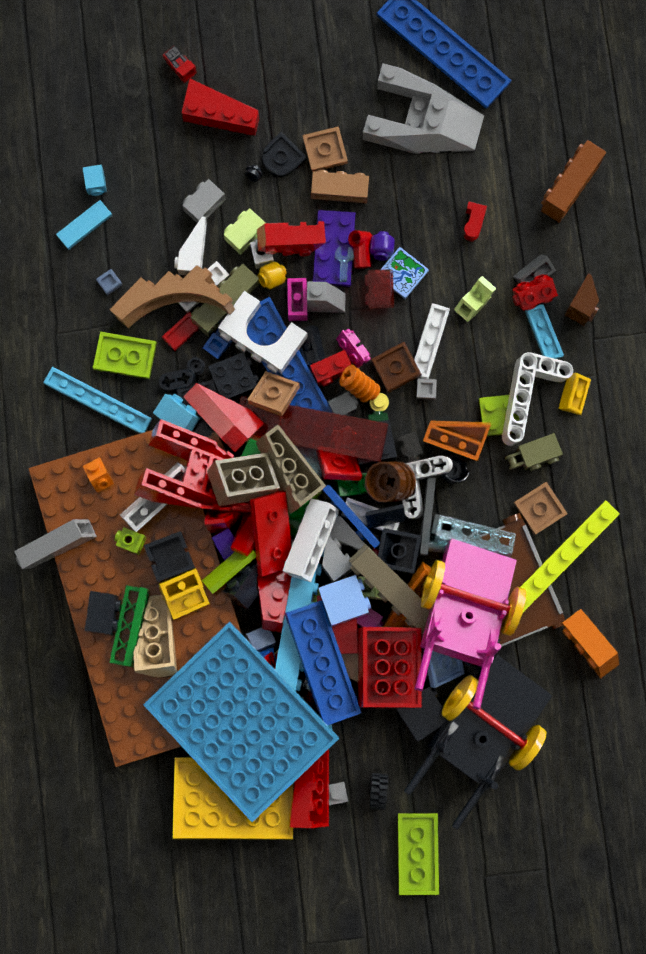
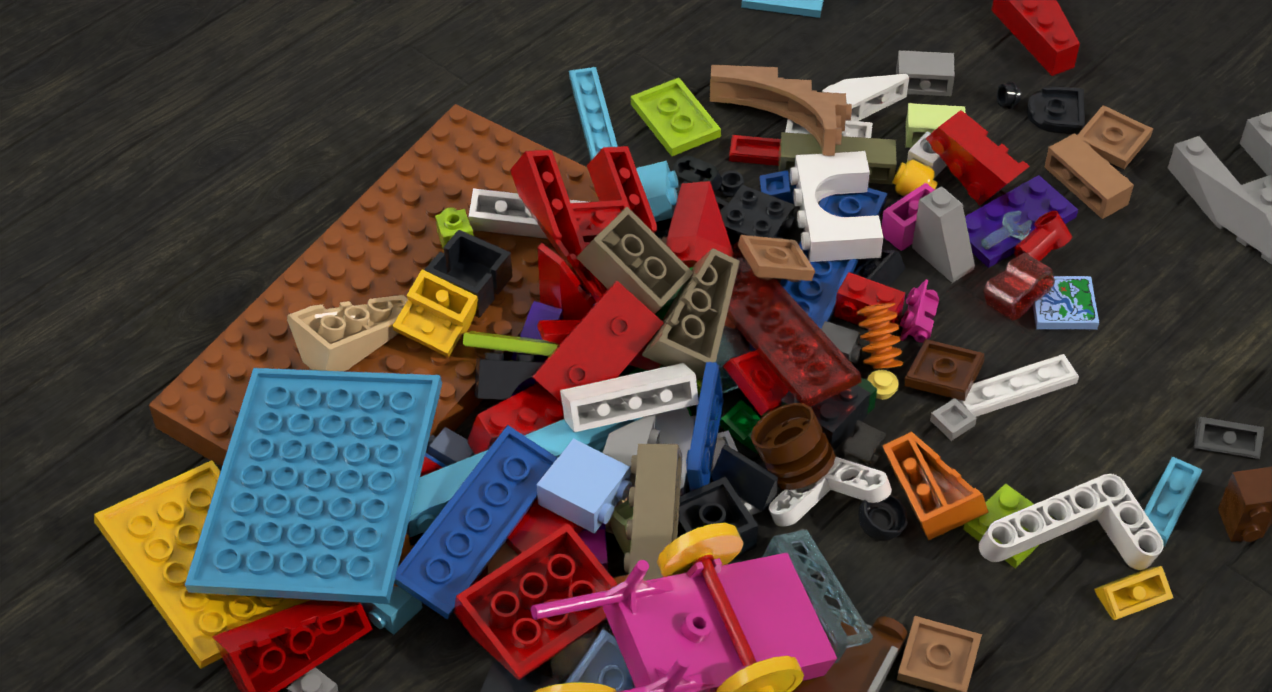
camera: 50 degrees right, 30 degrees down
light grey slope [14,519,97,569] -> none
orange bracket [83,457,114,492] -> none
black slope [85,591,121,636] -> none
sand blue tile [96,269,123,296] -> none
green fence [109,585,150,667] -> none
dark purple head [370,231,395,261] -> none
dark grey piece [418,477,447,557] -> none
yellowish green brick [454,277,496,322] -> none
red leg [463,202,487,241] -> none
olive brick [505,433,563,471] -> none
red brick [512,274,558,310] -> none

